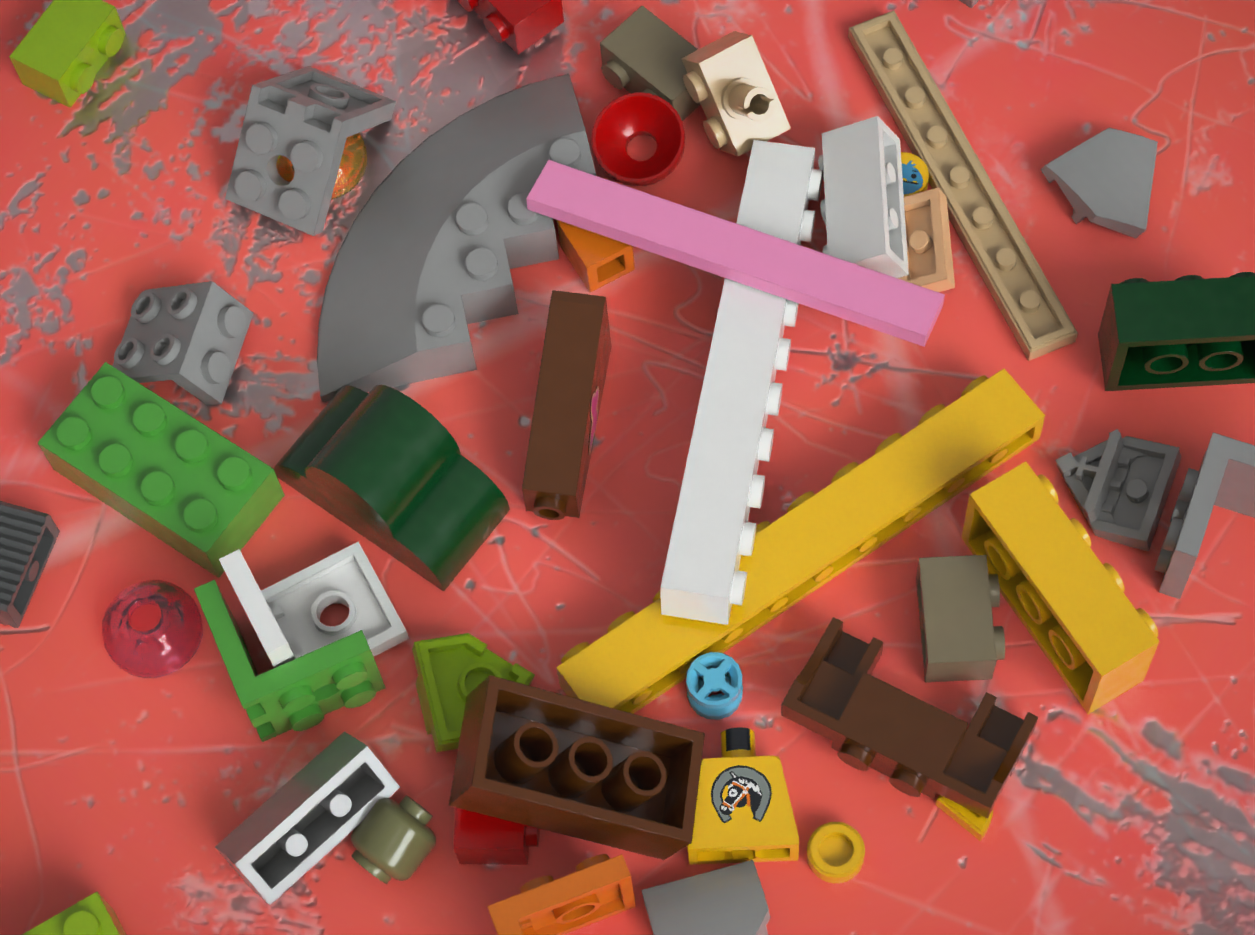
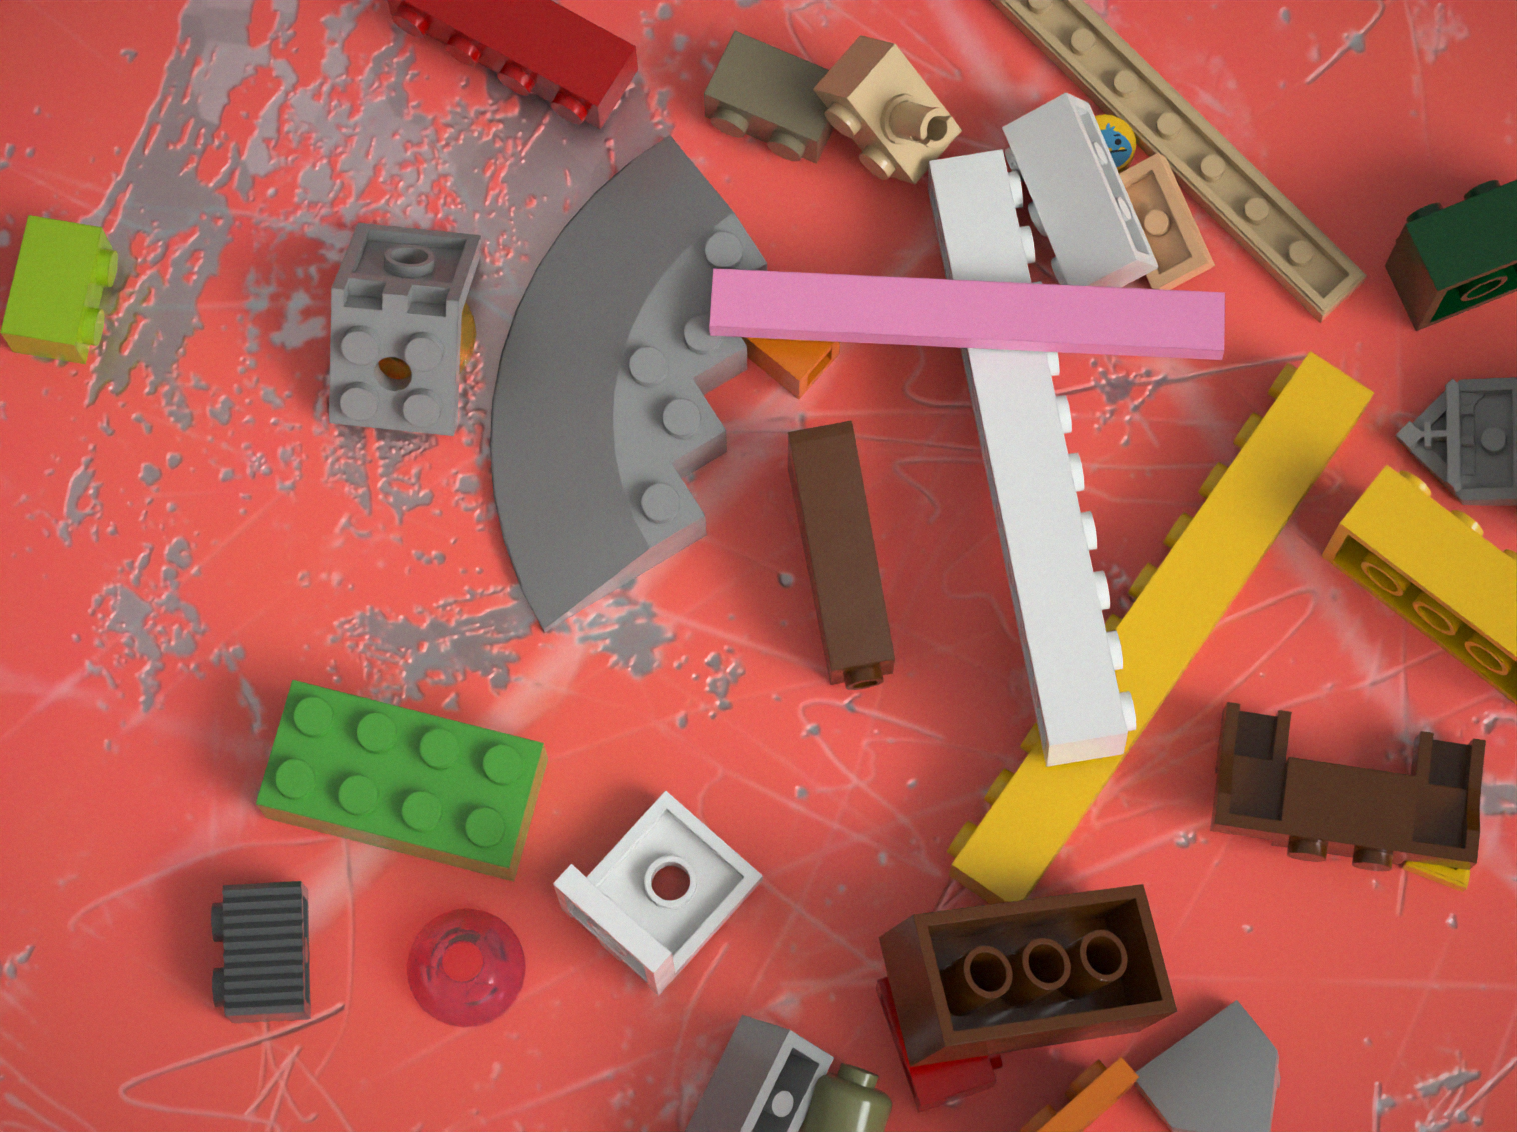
camera: 25 degrees left, 10 degrees up
light grey bracket [112,281,254,405] -> none
bright green bracket [194,580,386,742] -> none
dark green brick [274,385,510,591] -> none
lime plate [412,633,535,752] -> none
red piece [592,92,685,186] -> none
medium azure wheel [686,652,743,720] -> none
yellow torso [688,728,799,865] -> none
yellow tile [807,822,865,883] -> none
dark tan brick [916,555,1005,682] -> none
light grey slope [1040,128,1158,238] -> none

